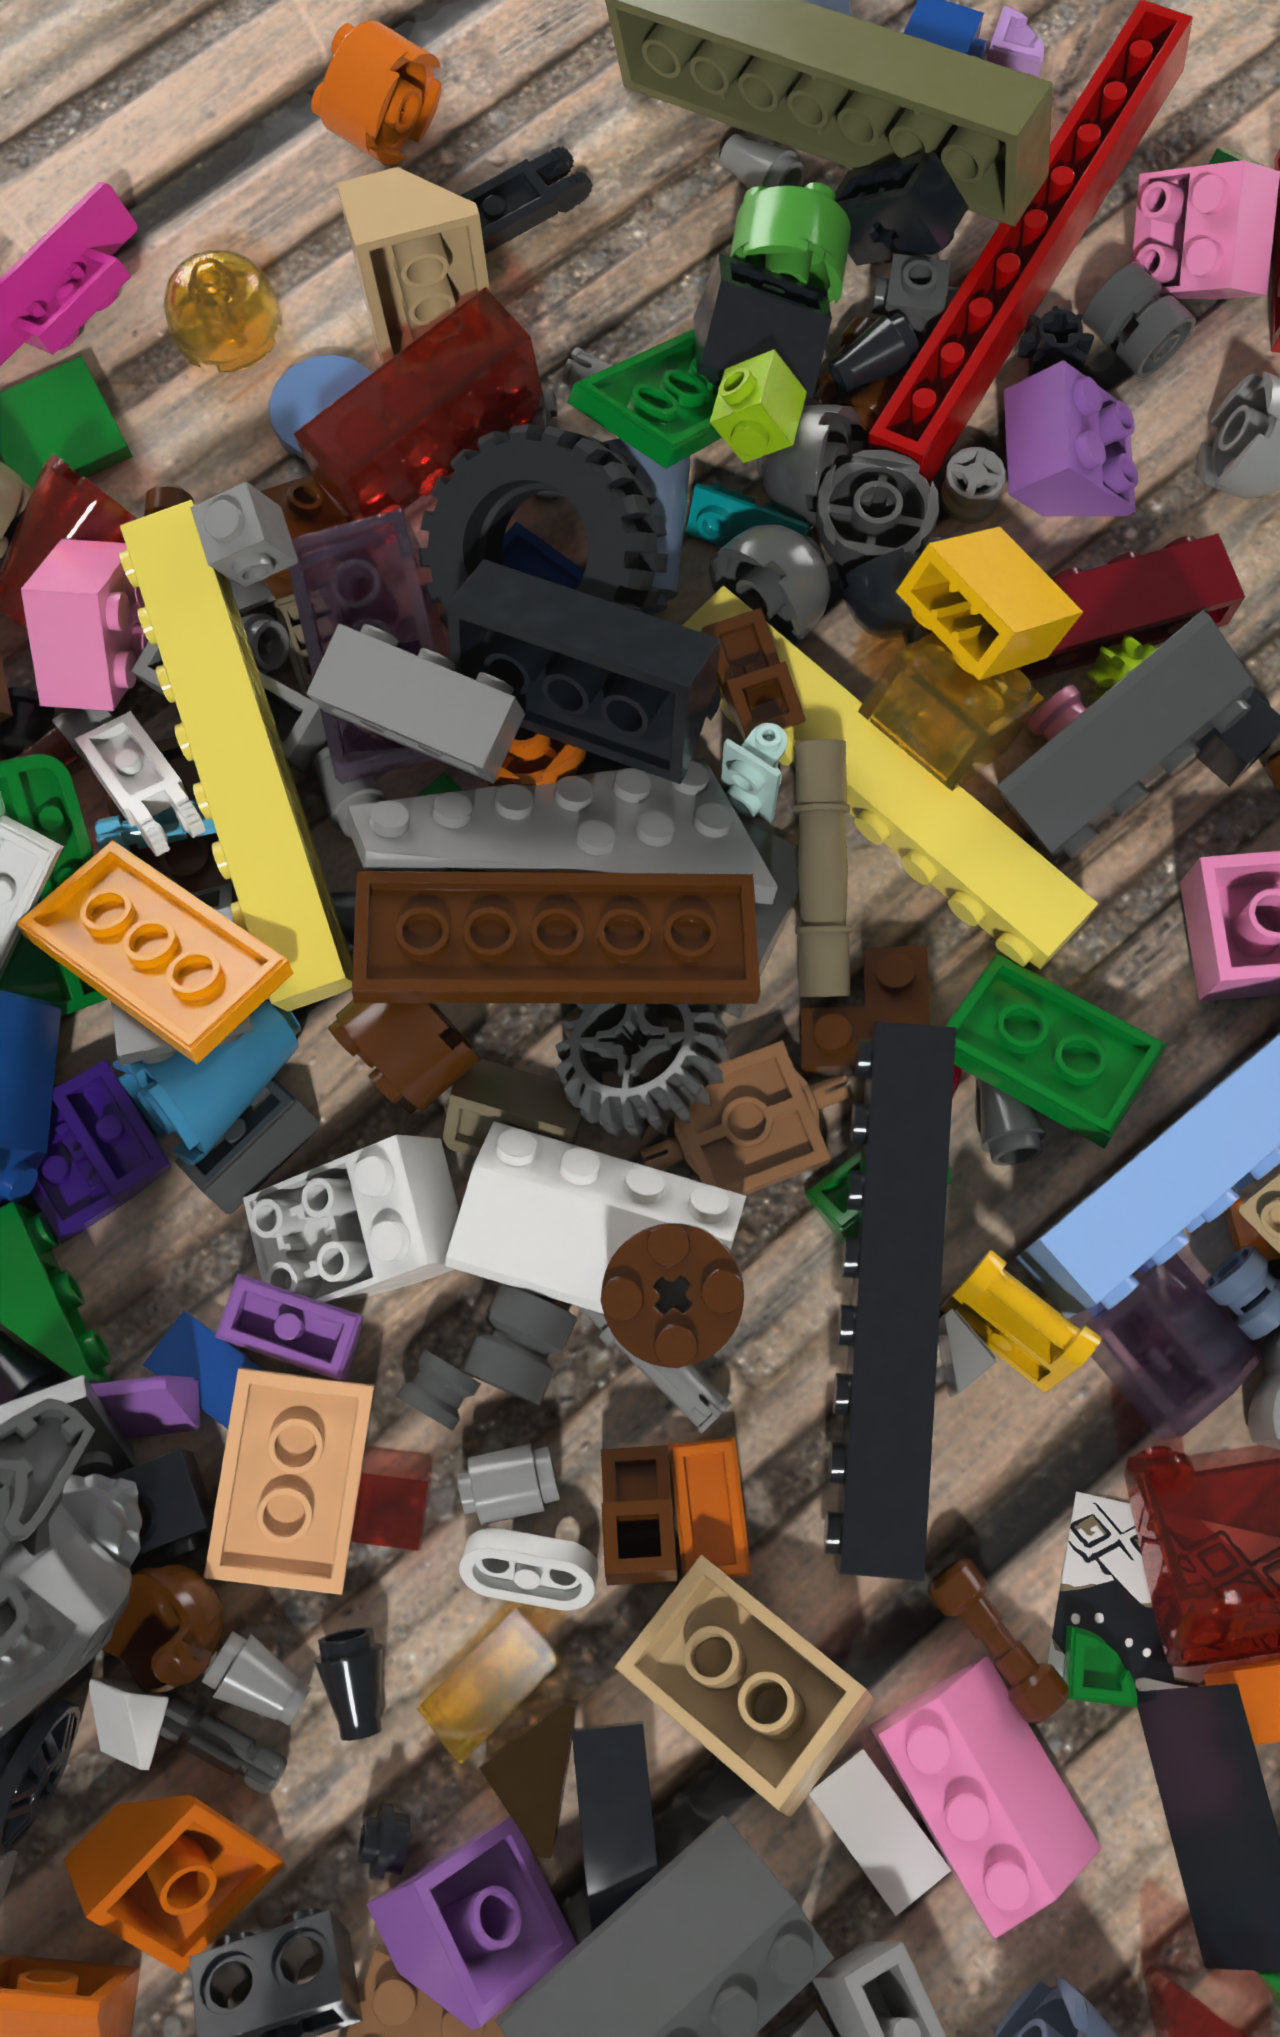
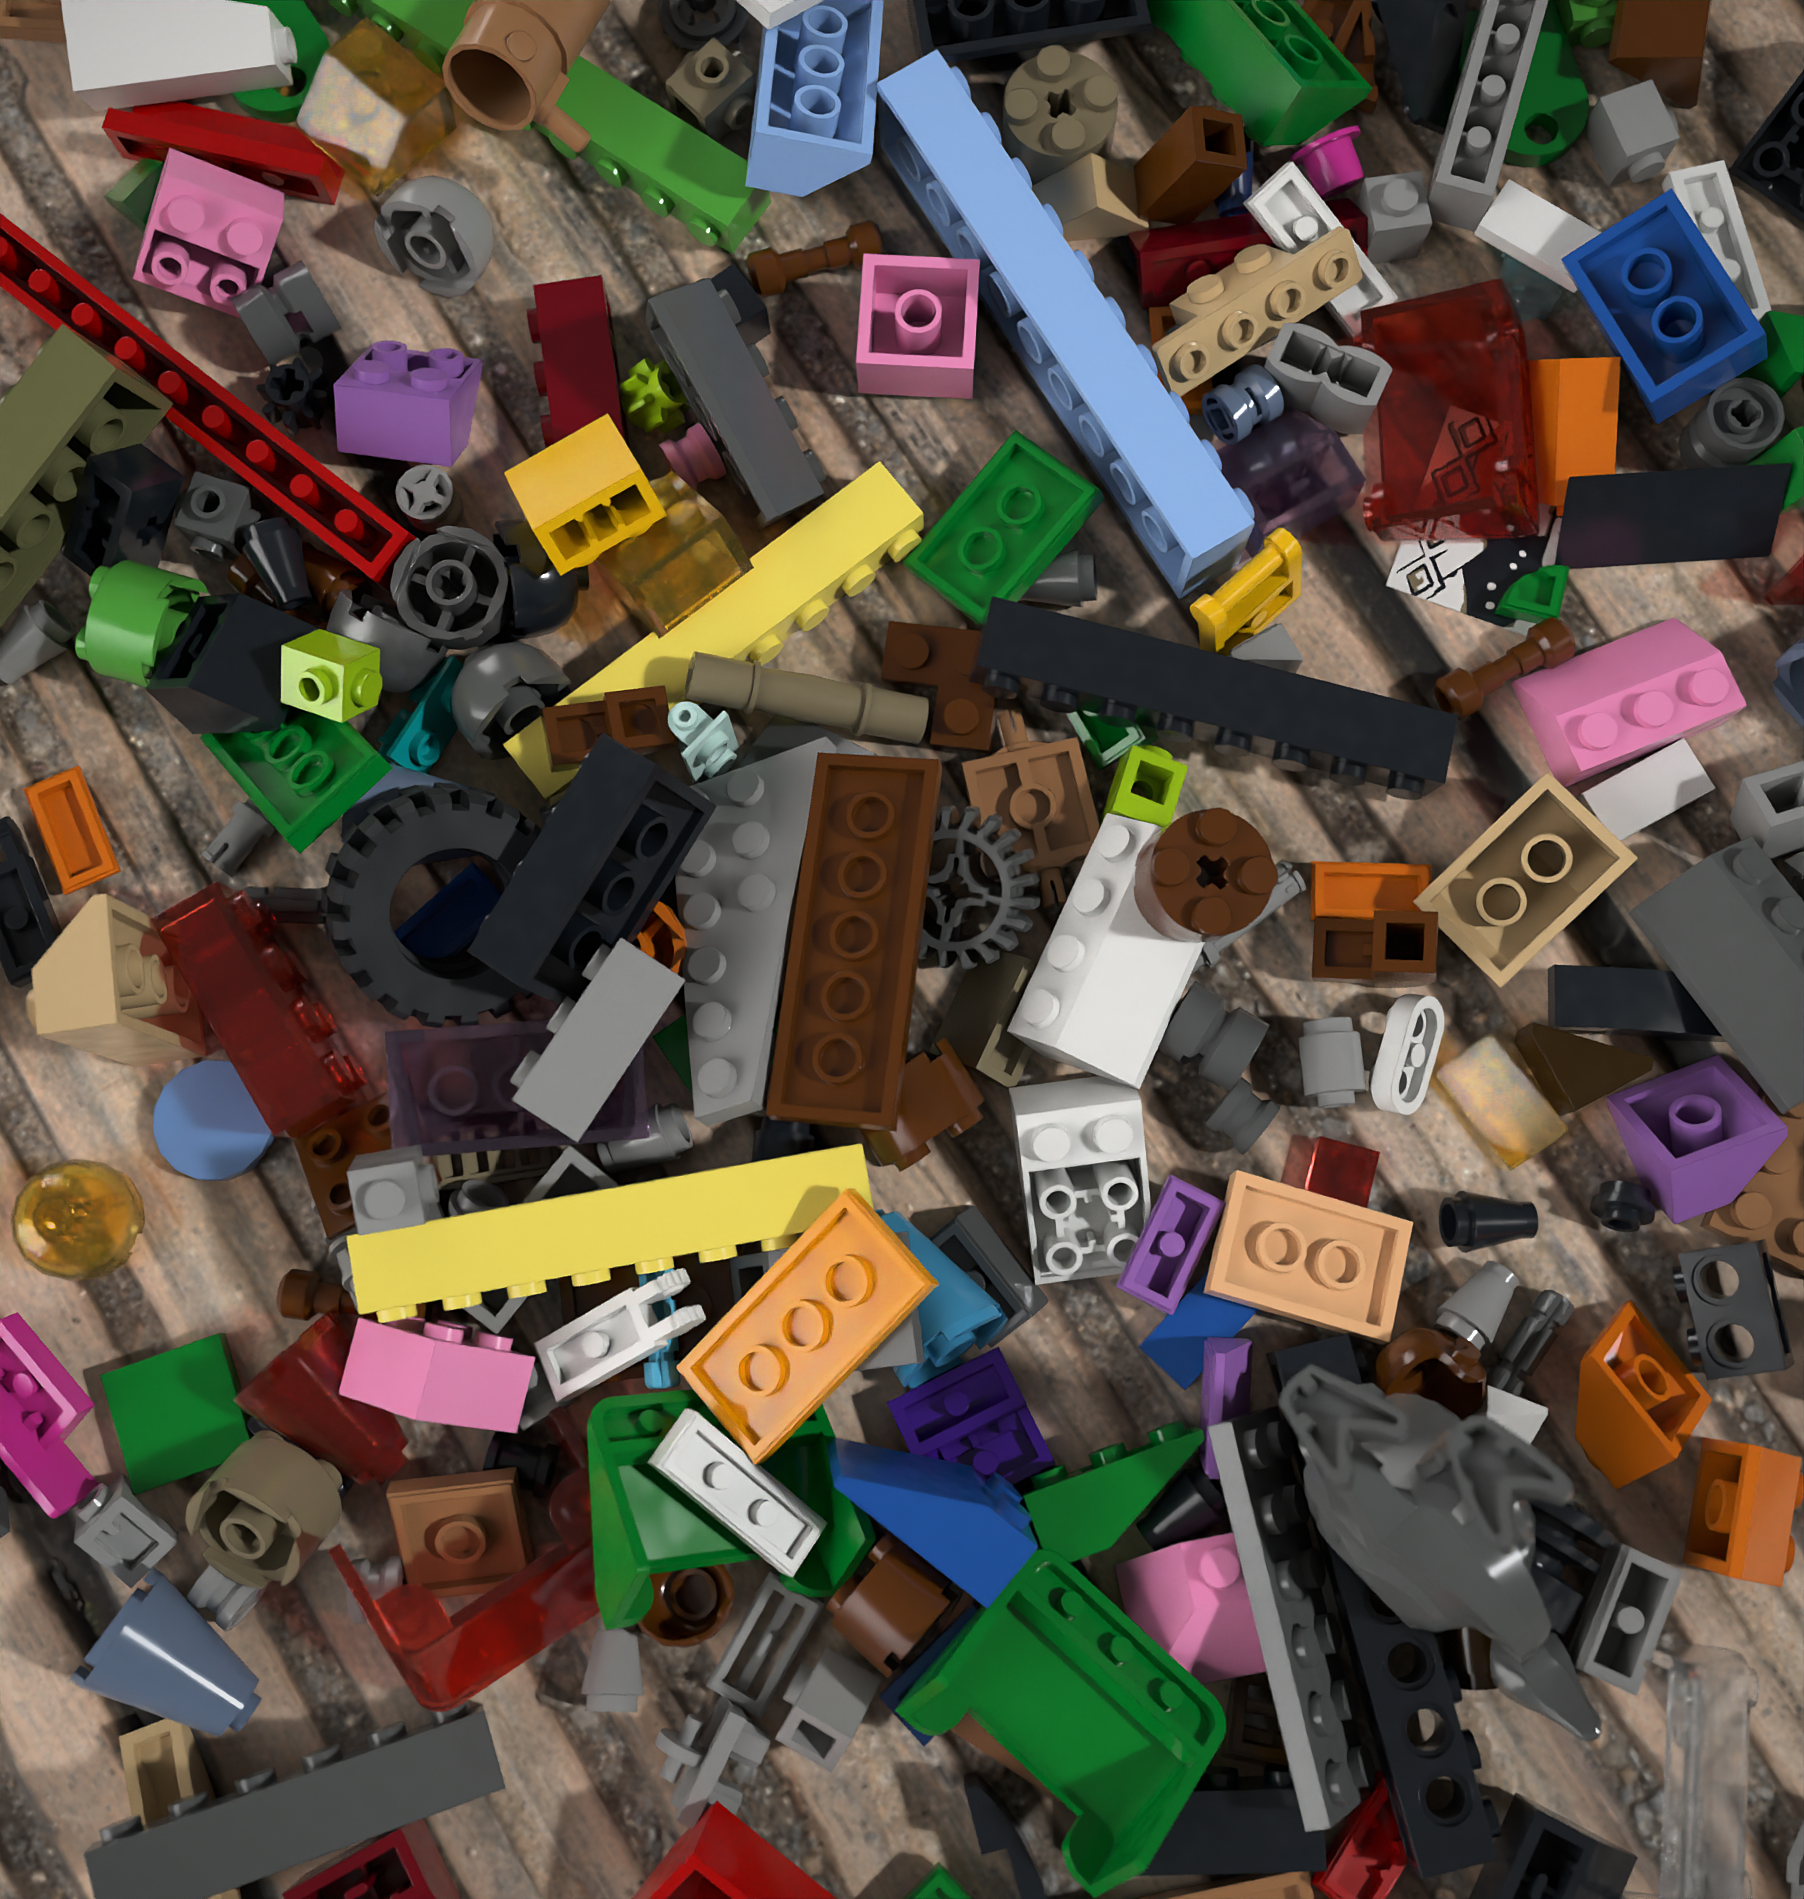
camera: 80 degrees left, 5 degrees up
none -> orange tile [23,766,121,895]
none -> lime brick [1098,745,1188,828]

